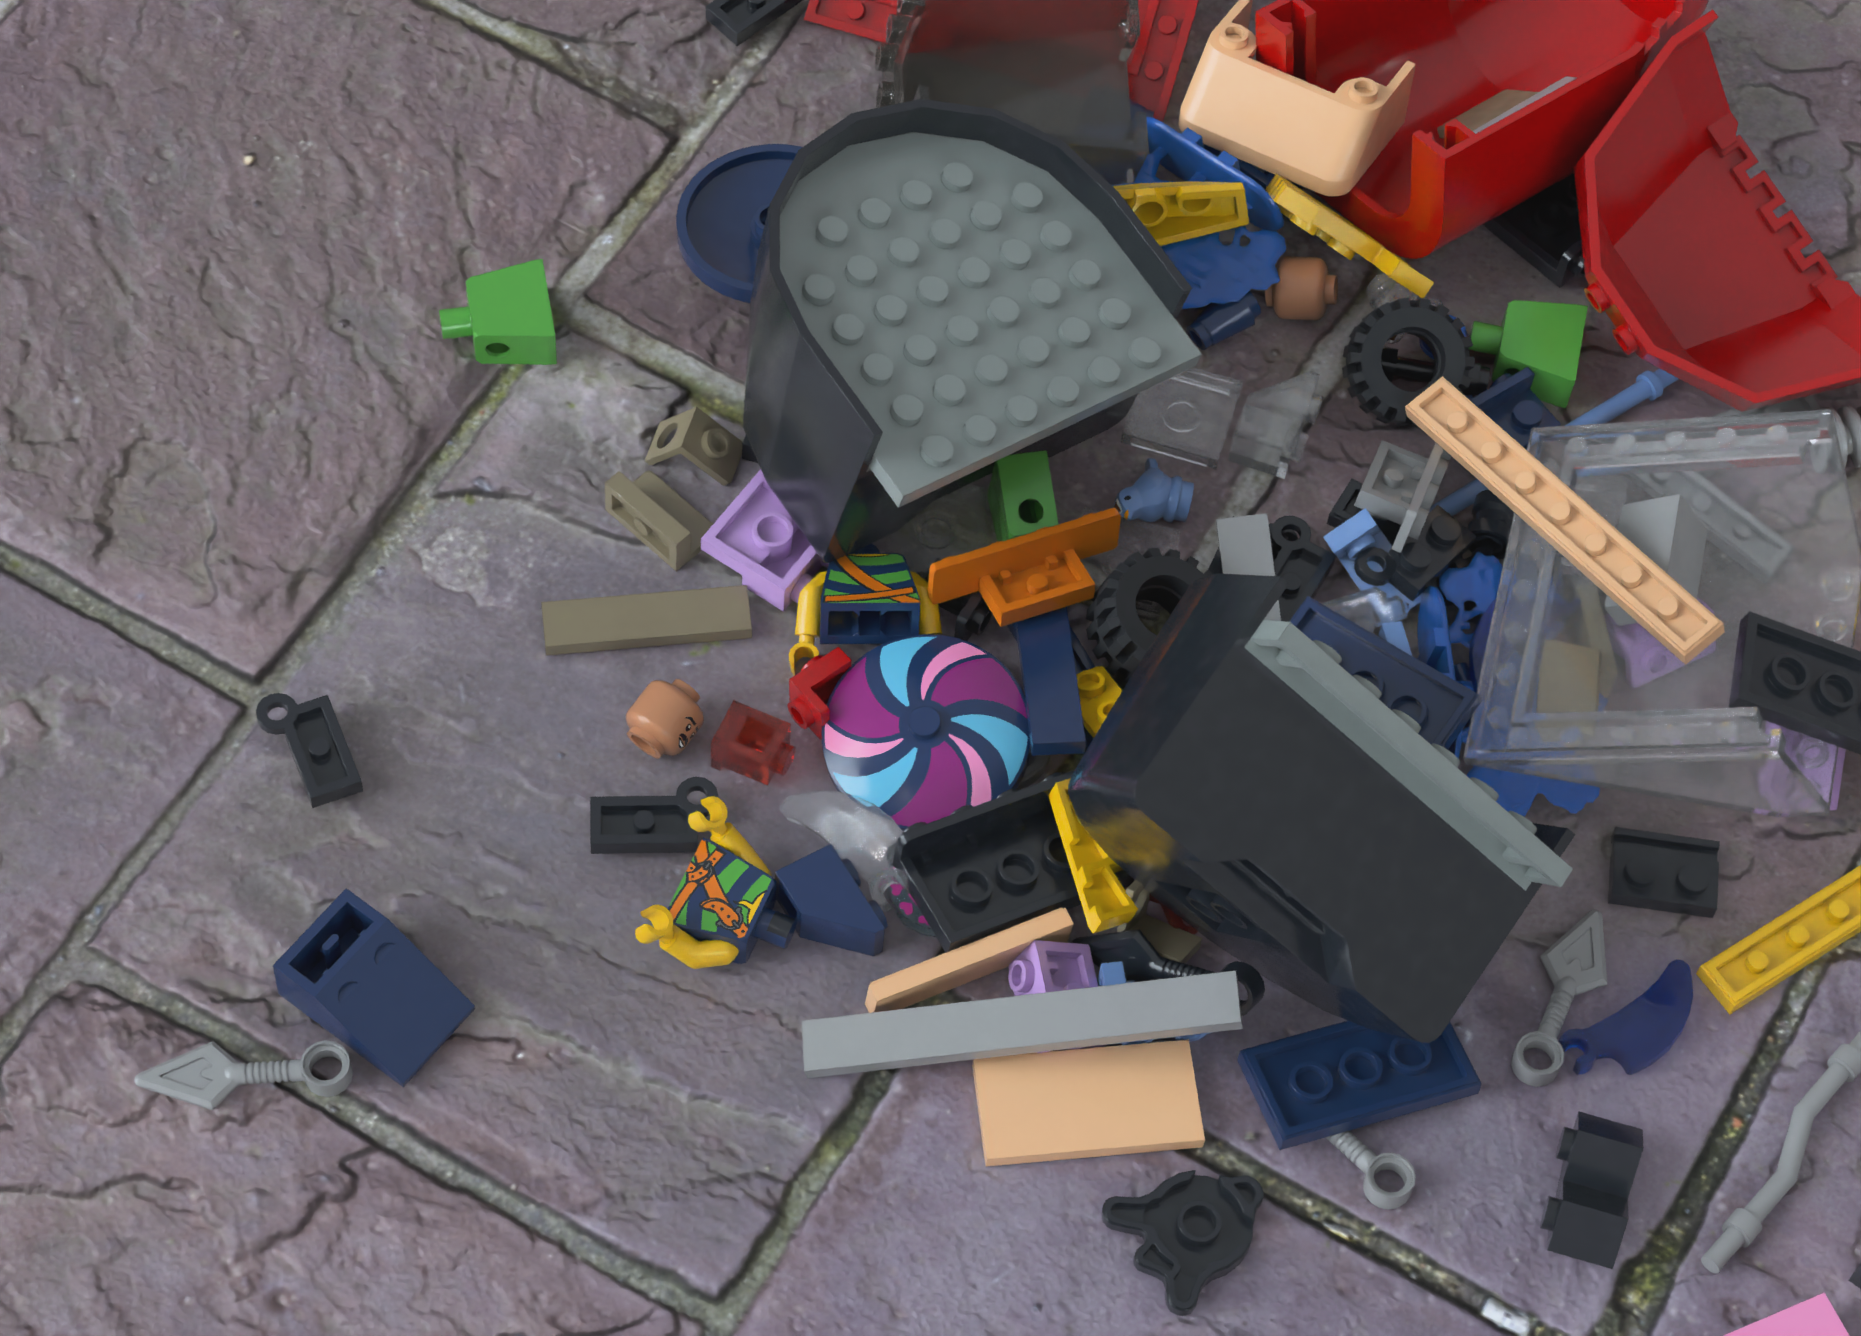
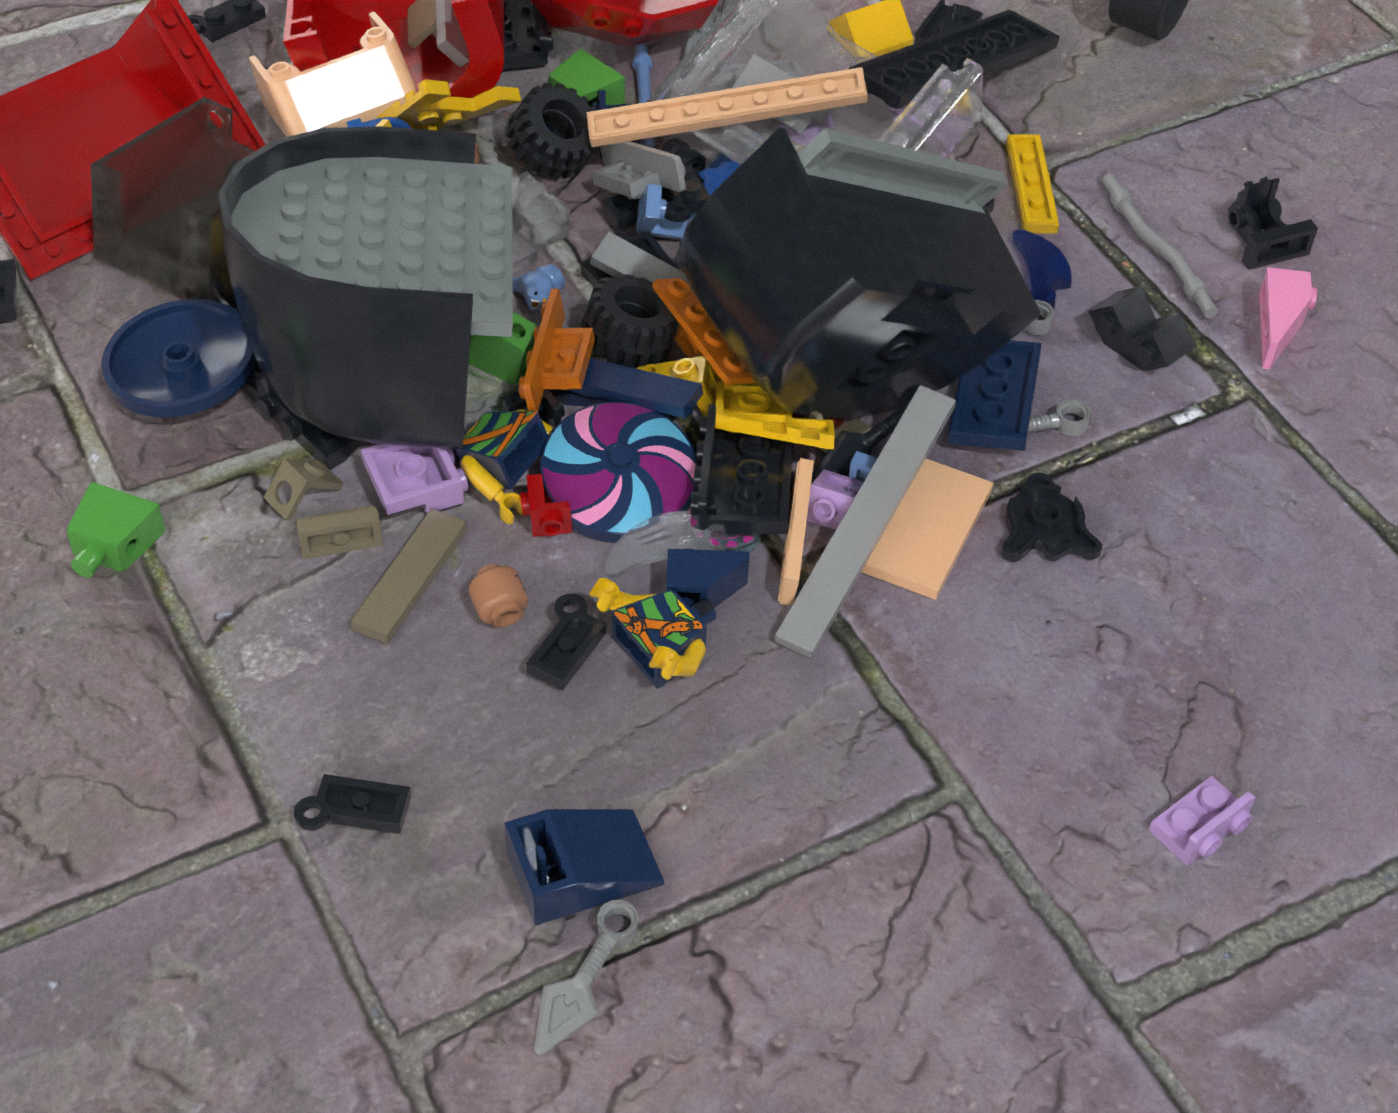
camera: 55 degrees left, 10 degrees down
clear red brick [711,700,796,786] -> none

